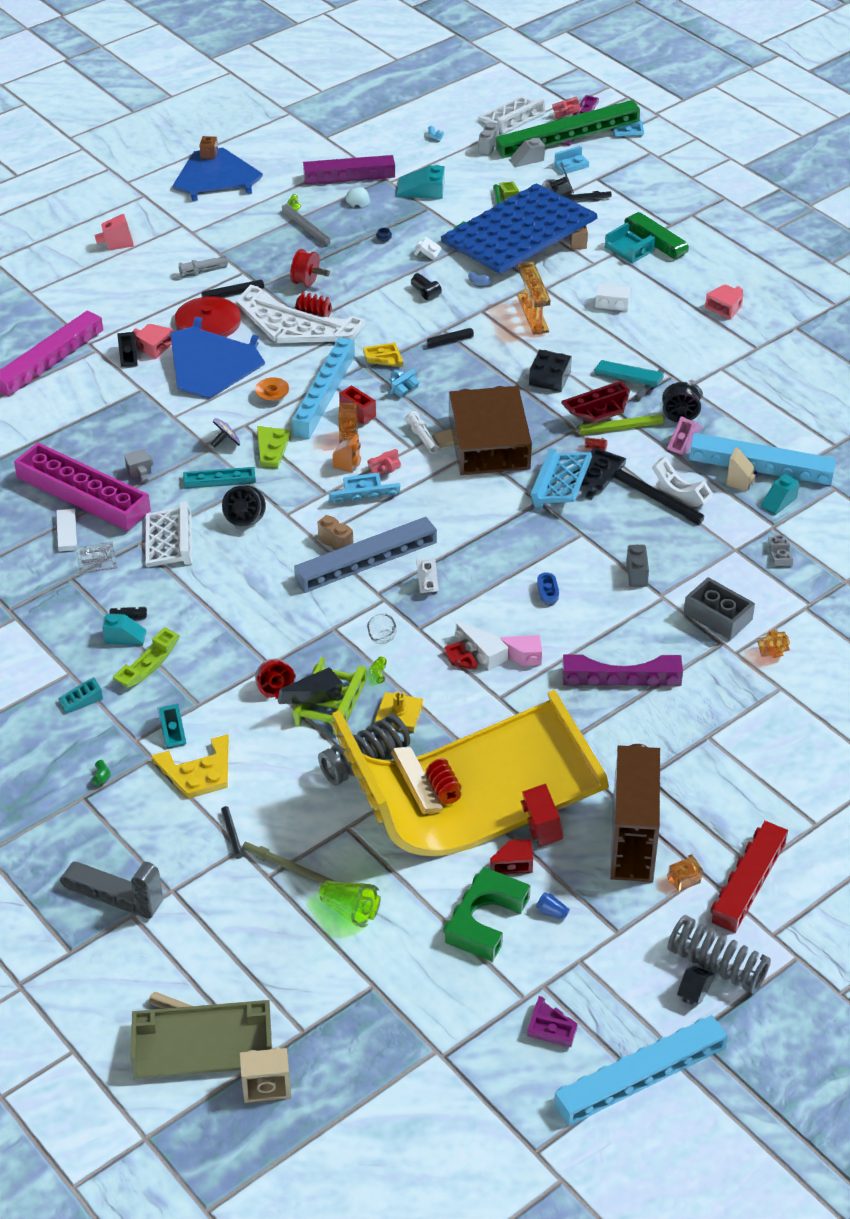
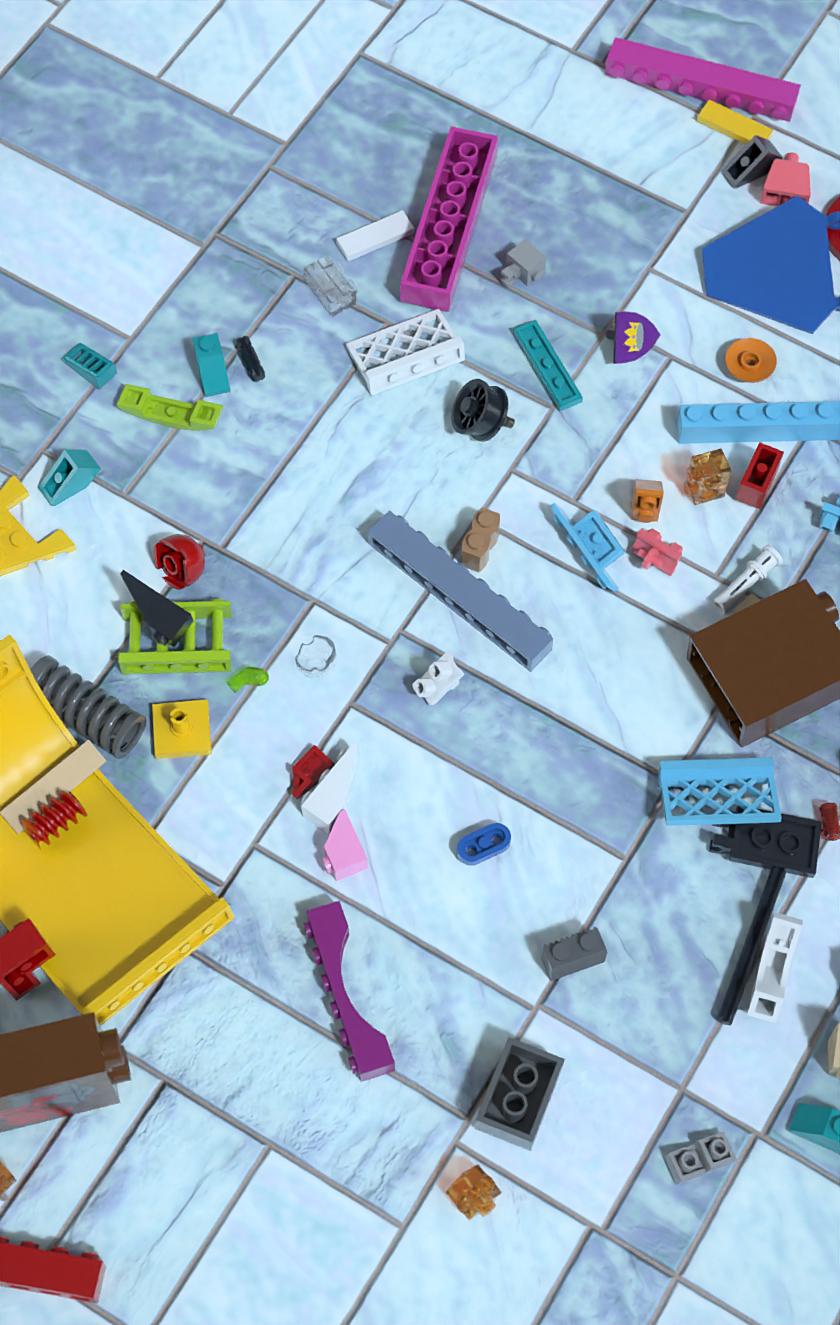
camera: 70 degrees right, 20 degrees up
lime wing [257,426,291,469] -> none
none -> yellow tile [697,100,773,144]

